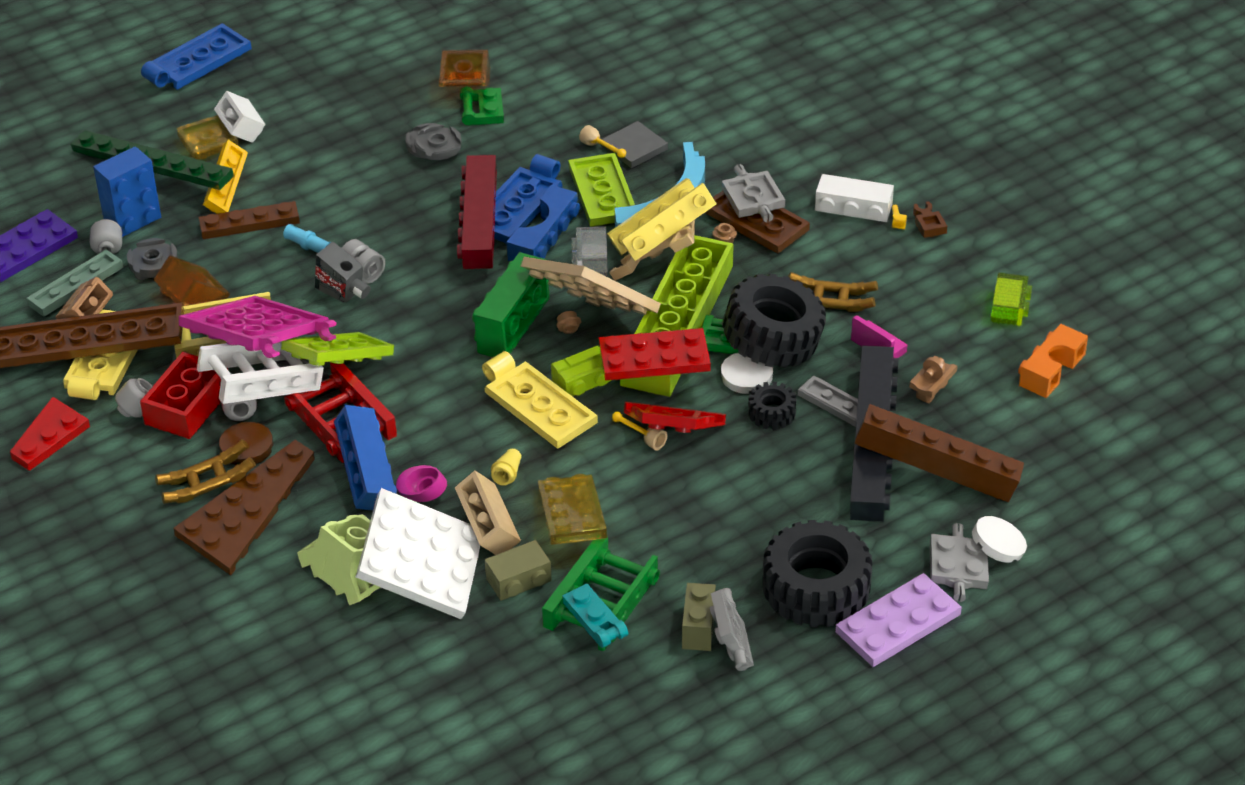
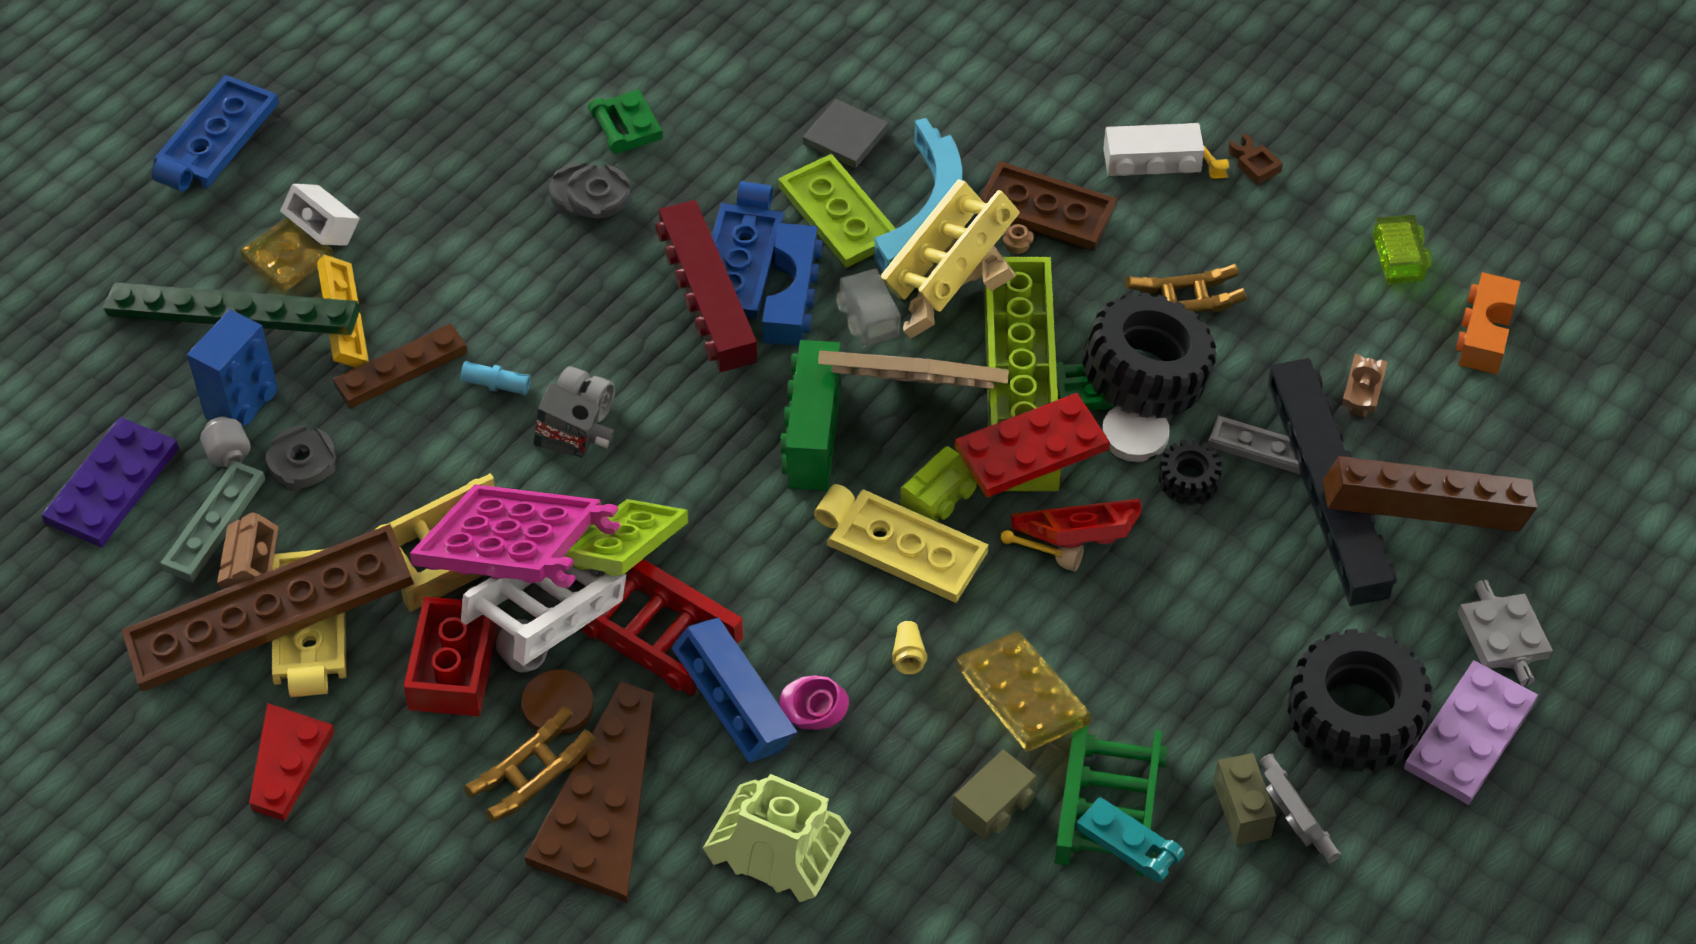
camera: 20 degrees left, 10 degrees up
light grey head [115,378,152,417] -> none
clear orange slope [154,255,230,306] -> none
white plate [356,488,480,619] -> none
clear orange slope [439,50,491,87] -> none
tan brick [455,471,521,555] -> none
medium nougat plate [556,311,581,334] -> none
hinge [579,125,626,158] -> none
light grey plate [722,164,785,222] -> none
dark pink panel [851,315,907,358] -> none
white tile [972,516,1027,563] -> none

